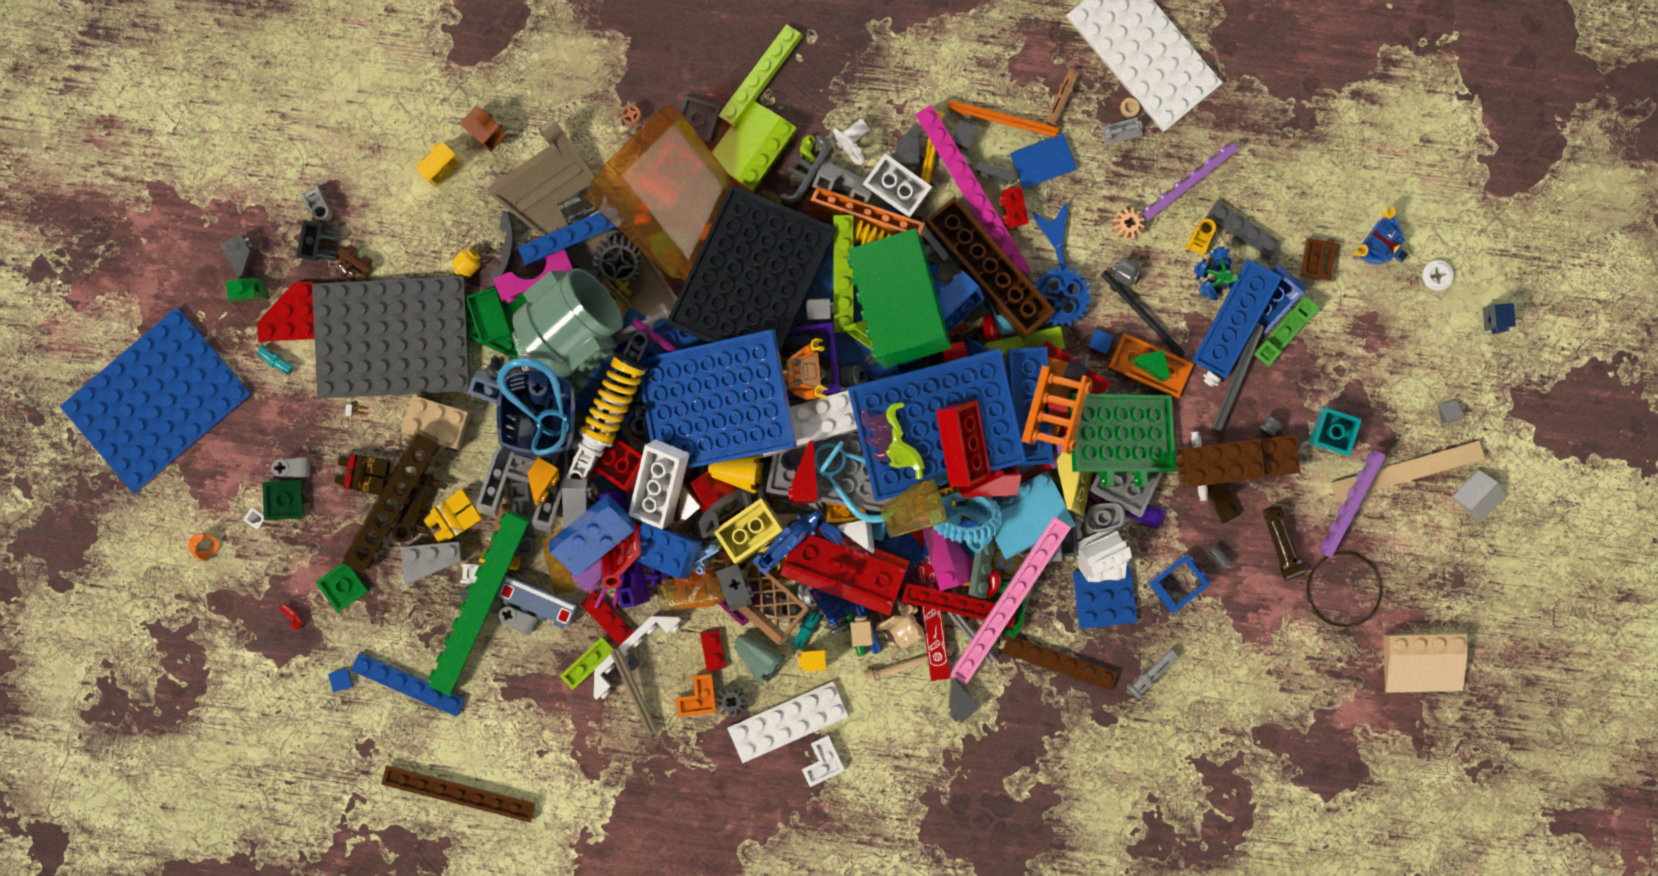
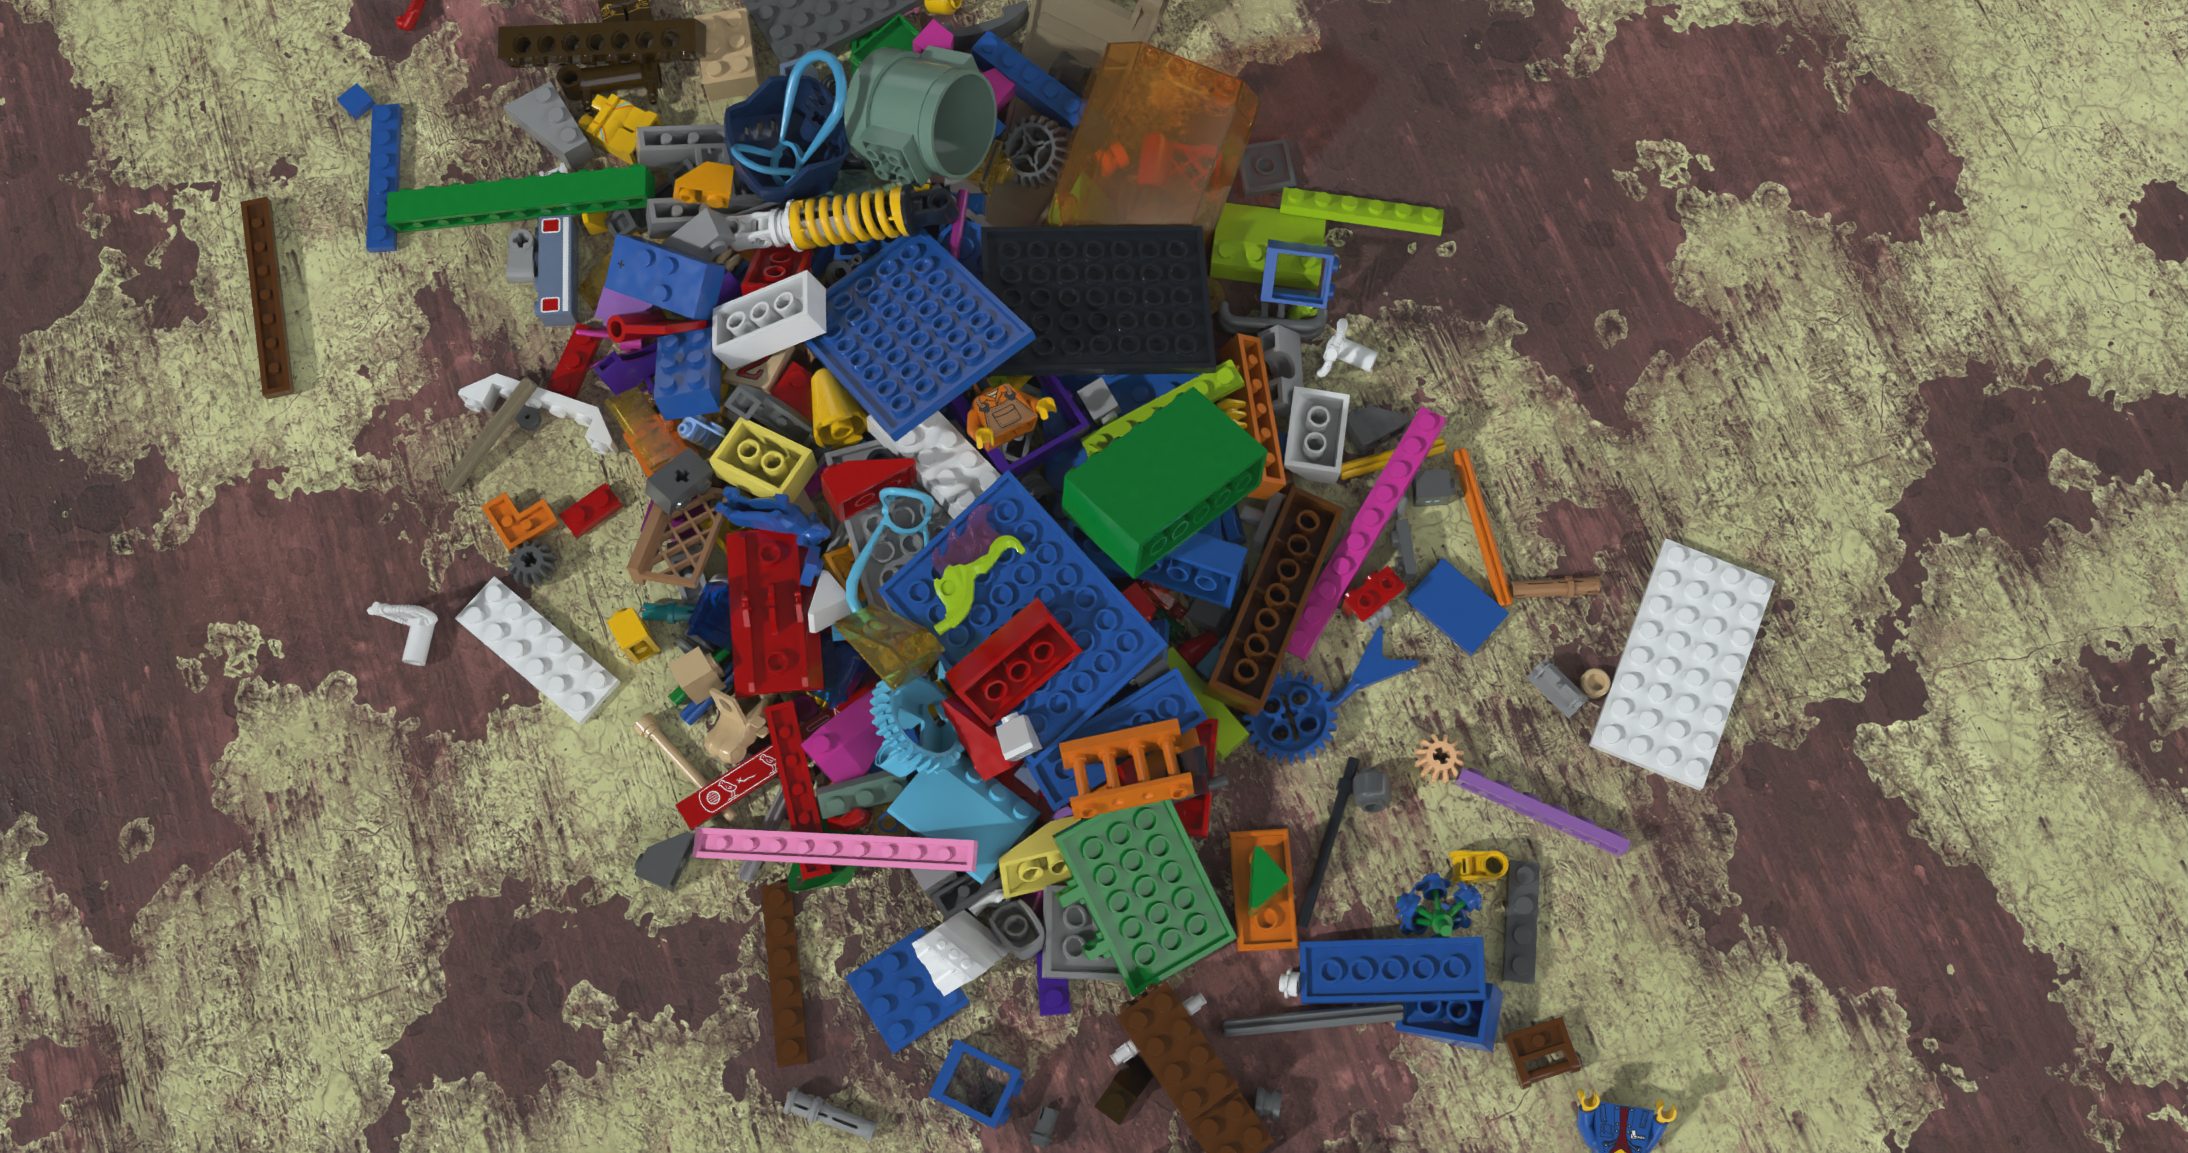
camera: 60 degrees right, 15 degrees down
green tile [315,563,370,613] -> none
lime plate [560,636,614,690] -> none
sand green cone [734,634,787,686] -> none
white plate [802,735,845,787] -> none
blue tile [1088,329,1113,354] -> none
bright green slope [1254,296,1320,367] -> none
none -> white piece [367,601,438,666]
none -> white slope [995,712,1043,761]
none -> blue window [1260,239,1339,309]

